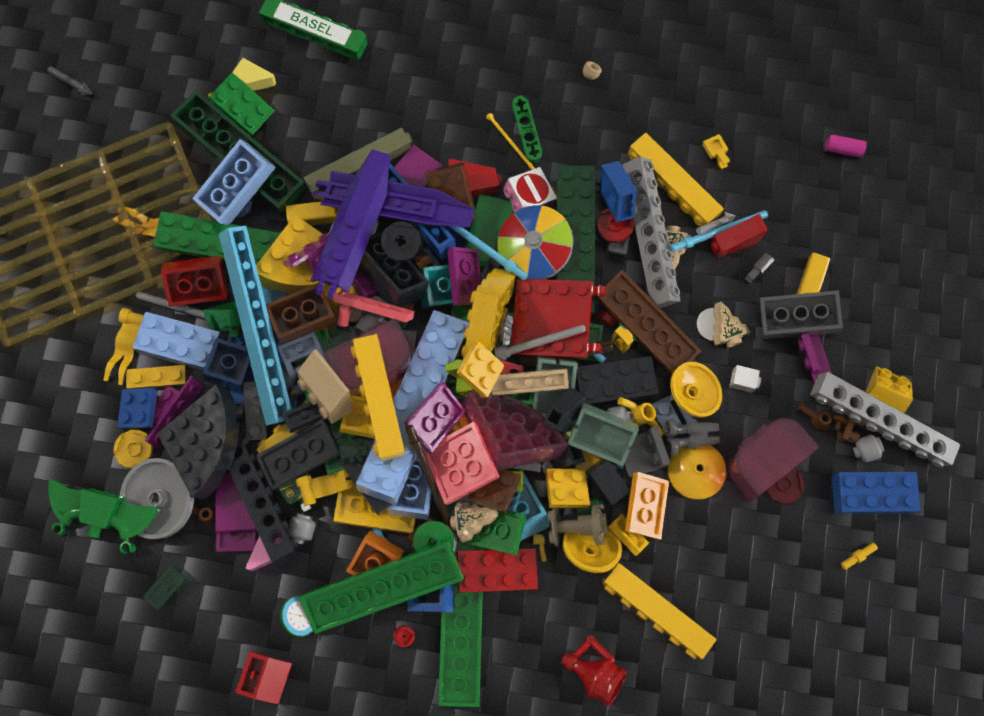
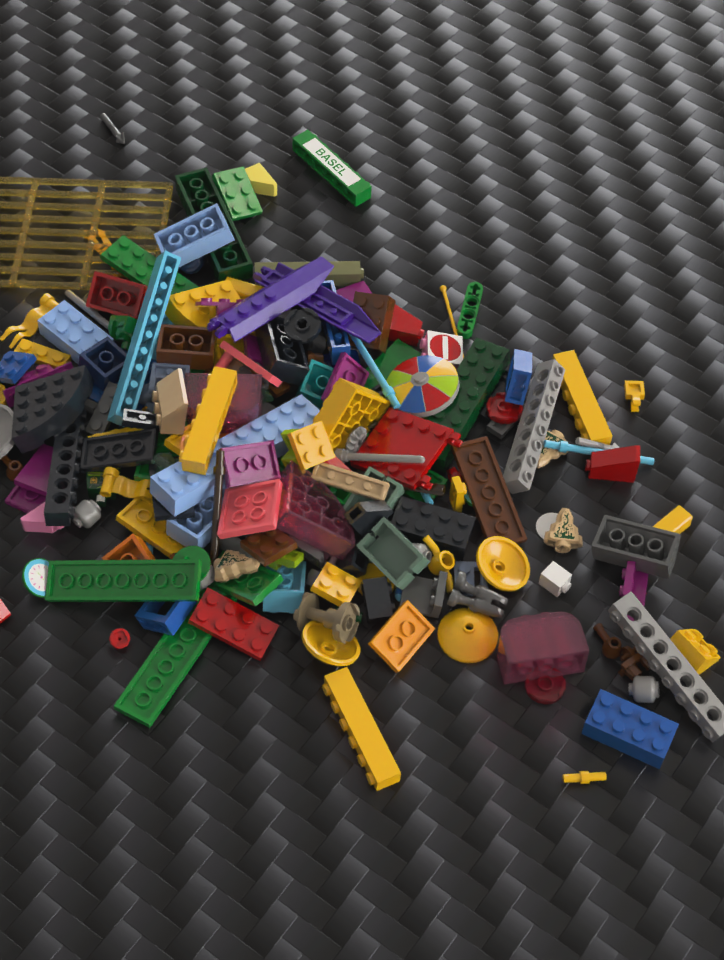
camera: 30 degrees right, 20 degrees down
yellow hand [533,534,547,562] -> none
red piece [561,635,627,706] -> none
tan piece [583,61,602,80] -> none
yellow plate [608,514,649,556] -> none
dark grey bar [745,253,774,283] -> none

